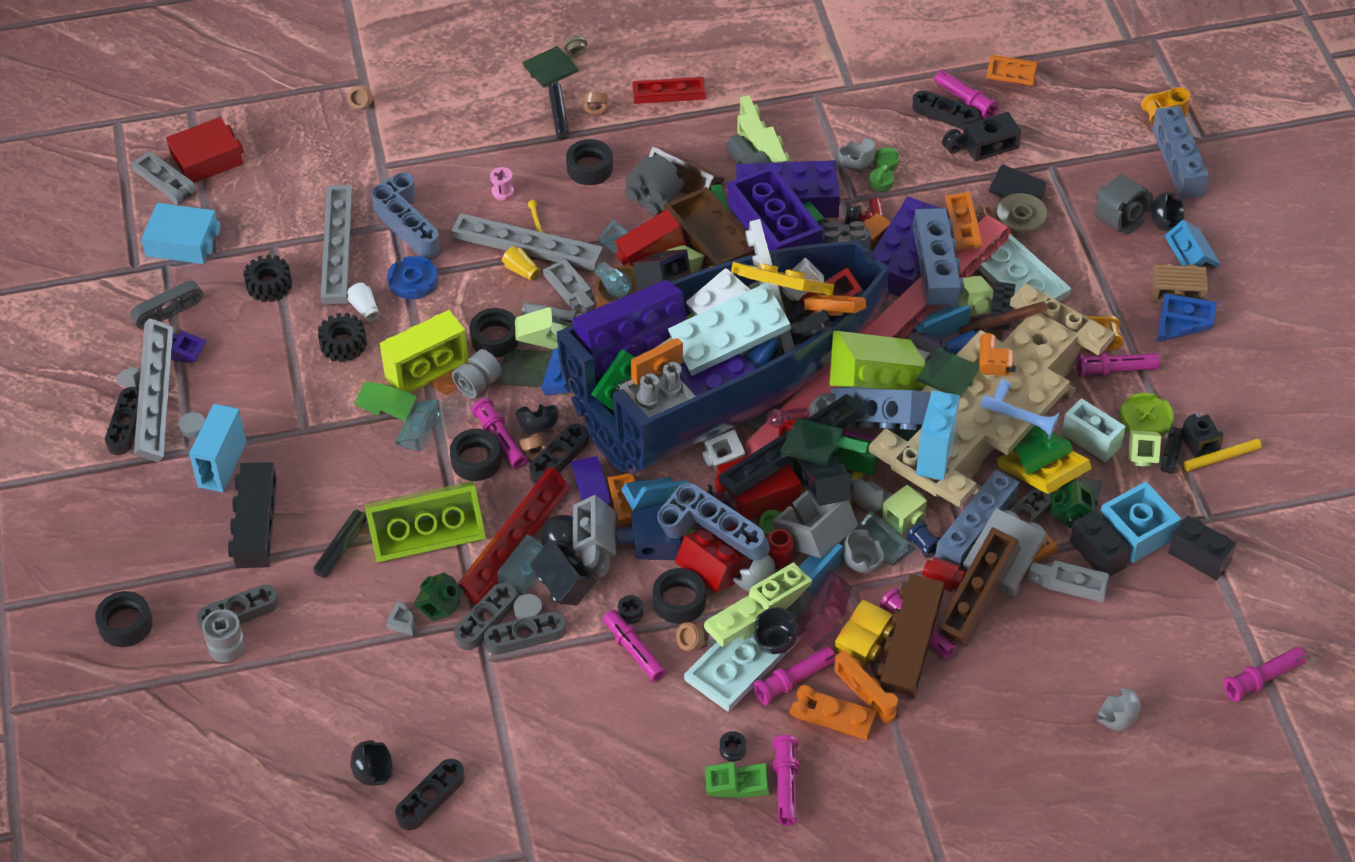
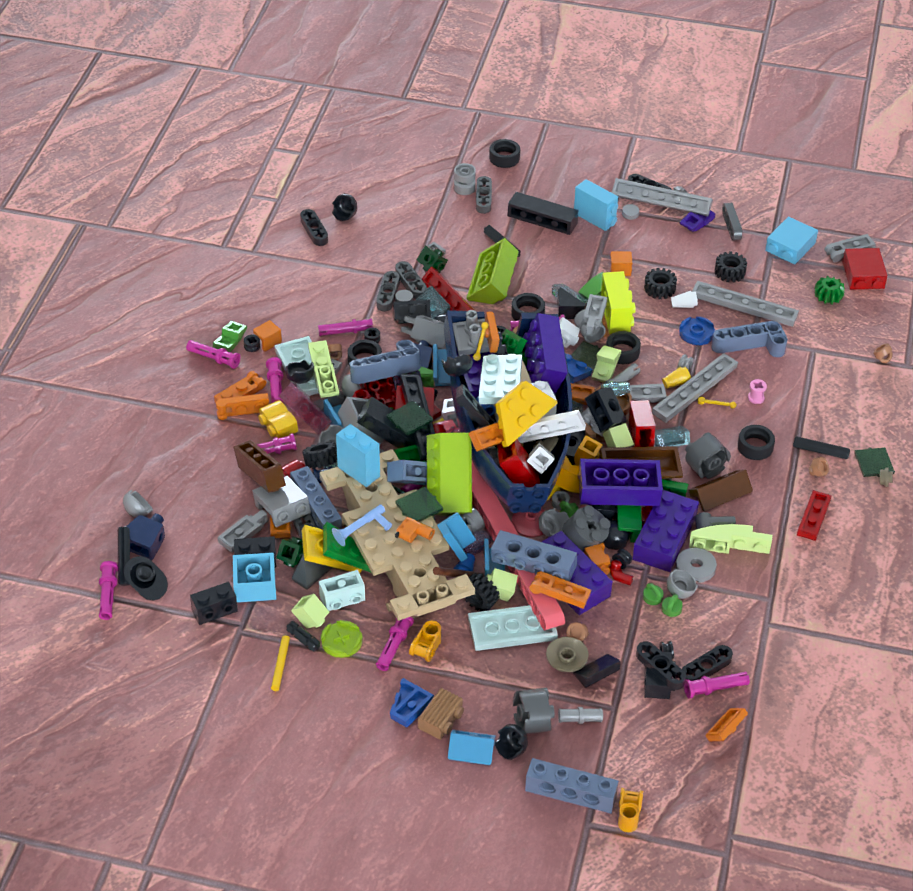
camera: 115 degrees right, 5 degrees down
reddish brown brick [877,574,944,698] -> none
black brick [1182,413,1224,458] -> none
none -> black axle [117,526,130,586]
none -> black piece [124,556,168,601]
none -> dark blue torso [126,513,165,560]
none -> orange panel [253,320,282,352]
none -> black tyre [302,442,337,469]
none -> dark azure panel [437,512,476,562]
none -> black hair [441,354,473,377]
none -> yellow hinge [473,322,489,361]
none -> black slope [557,287,587,319]
none -> light grey pin [558,707,603,724]
none -> white brick [559,317,580,348]
none -> light grey hinge [583,294,608,336]
none -> orange panel [610,251,633,276]
none -> black beam [636,641,686,690]
none -> light grey tile [676,548,717,583]
none -> light grey bush [677,354,694,371]
none -> green gear [814,276,845,305]

